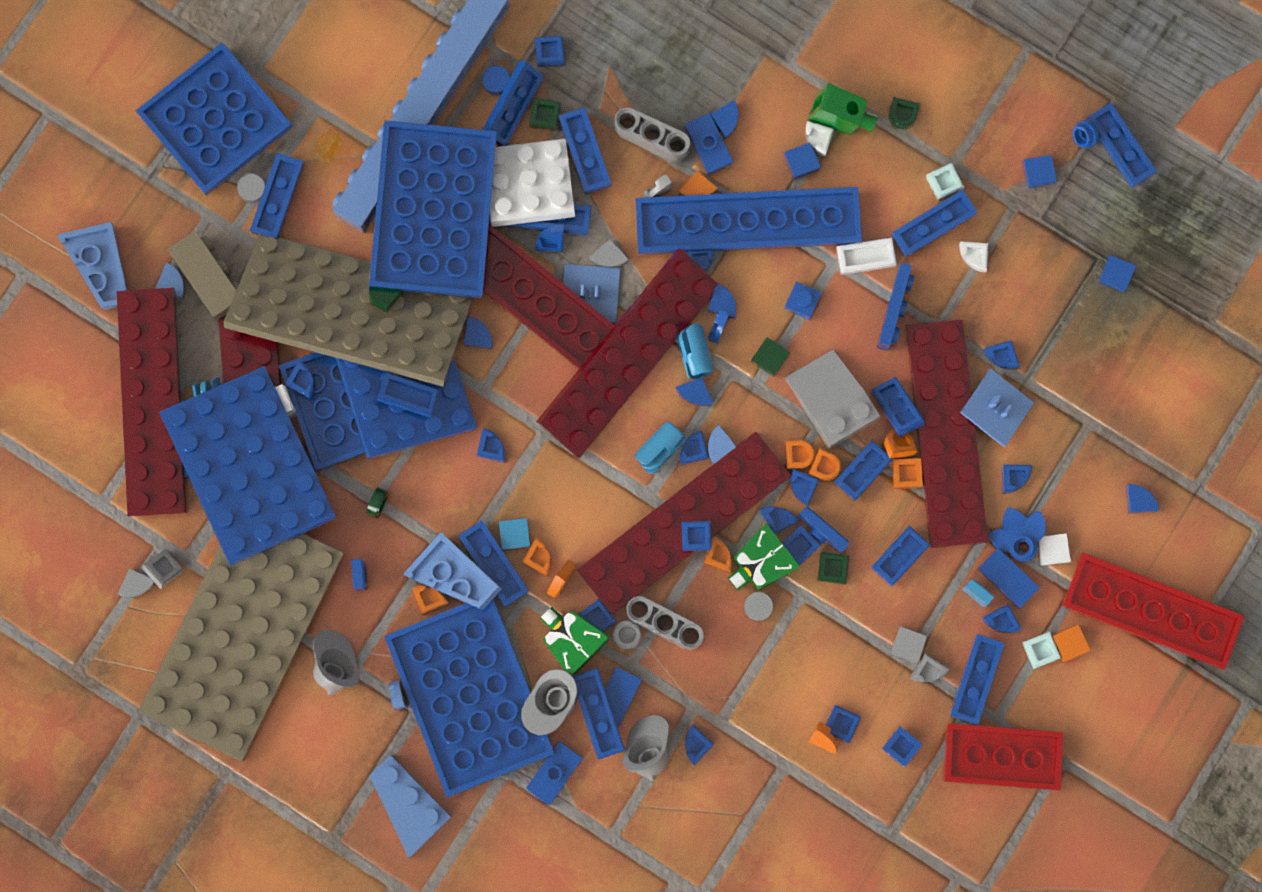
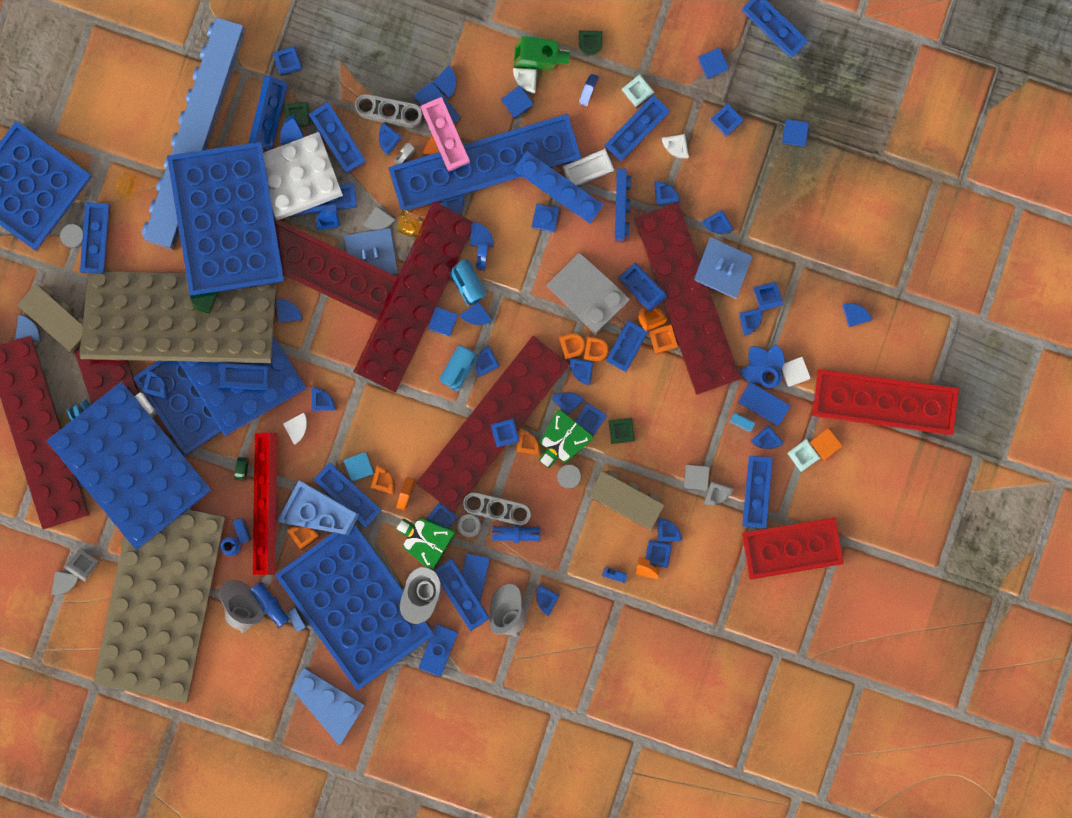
camera: 10 degrees left, 5 degrees up
blue tile [483,66,510,95] -> none
medium blue tile [708,425,736,464] -> none
dark green tile [751,337,790,377] -> none
blue plate [797,507,850,554] -> none
blue plate [871,526,930,587] -> none
blue plate [881,726,923,767] -> none
blue plate [1072,120,1099,148] -> none
none -> blue pin [220,537,242,556]
none -> blue pin [250,581,290,628]
none -> red plate [253,432,278,575]
none -> blue tile [280,115,304,145]
none -> white tile [283,413,307,445]
none -> blue tile [379,122,402,156]
none -> clear yellow plate [396,209,425,238]
none -> bright pink plate [420,97,470,172]
none -> blue tile [428,307,458,337]
none -> blue pin [492,524,540,543]
none -> blue plate [513,150,604,224]
none -> tile [579,74,599,106]
none -> dark tan brick [588,470,664,530]
none -> blue tile [602,568,627,583]
none -> blue tile [654,181,680,206]
none -> blue tile [657,518,682,542]
none -> blue tile [710,103,744,137]
none -> blue tile [753,281,783,311]

